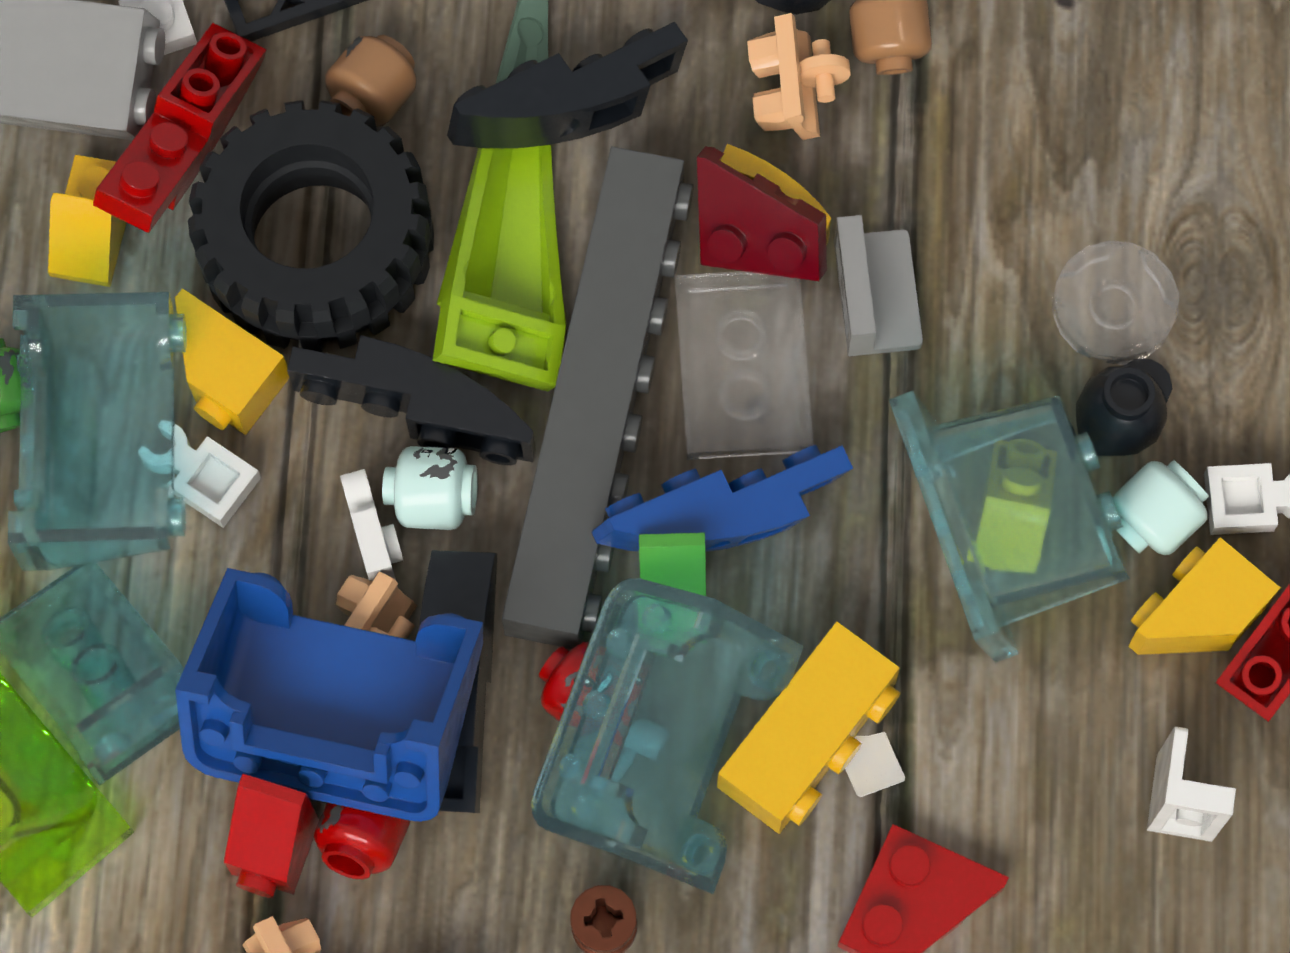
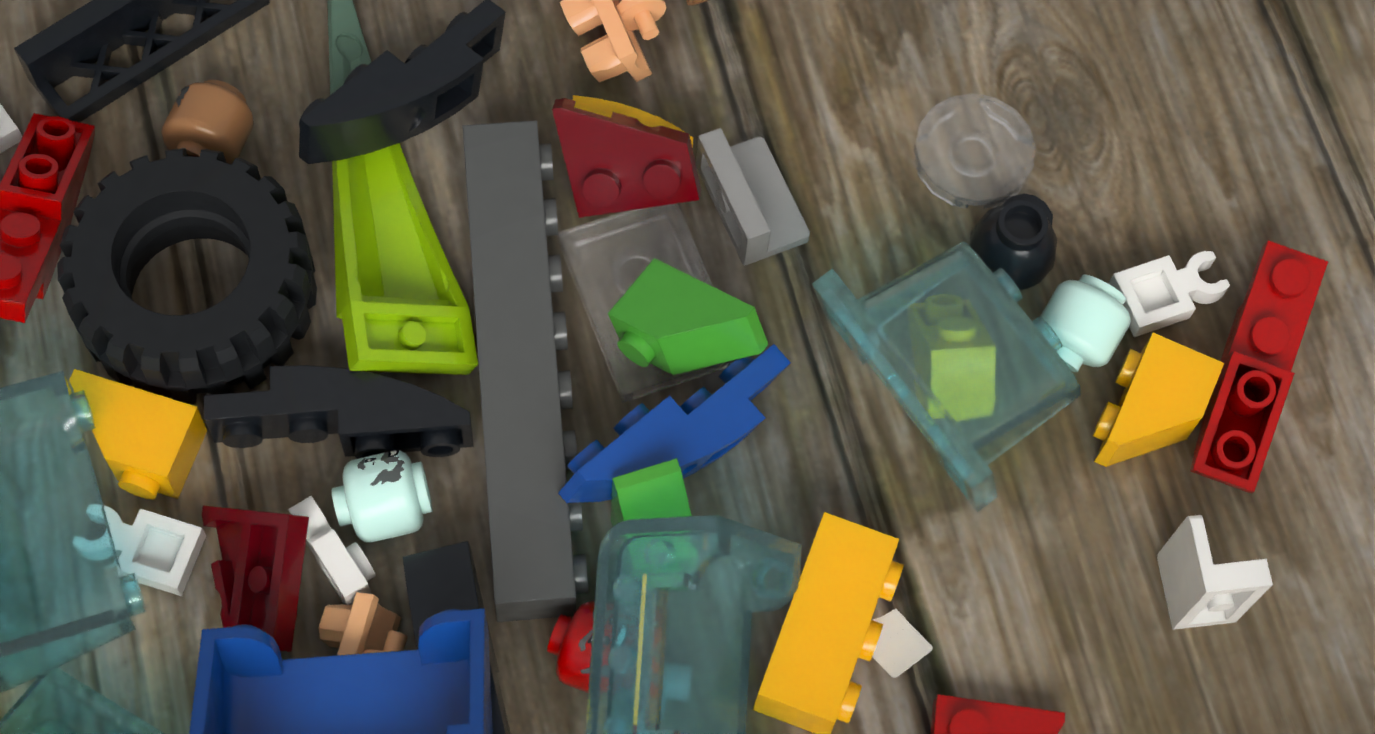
camera: 25 degrees left, 5 degrees down
none -> dark red wing [202,505,309,652]
none -> bright green slope [608,258,768,375]

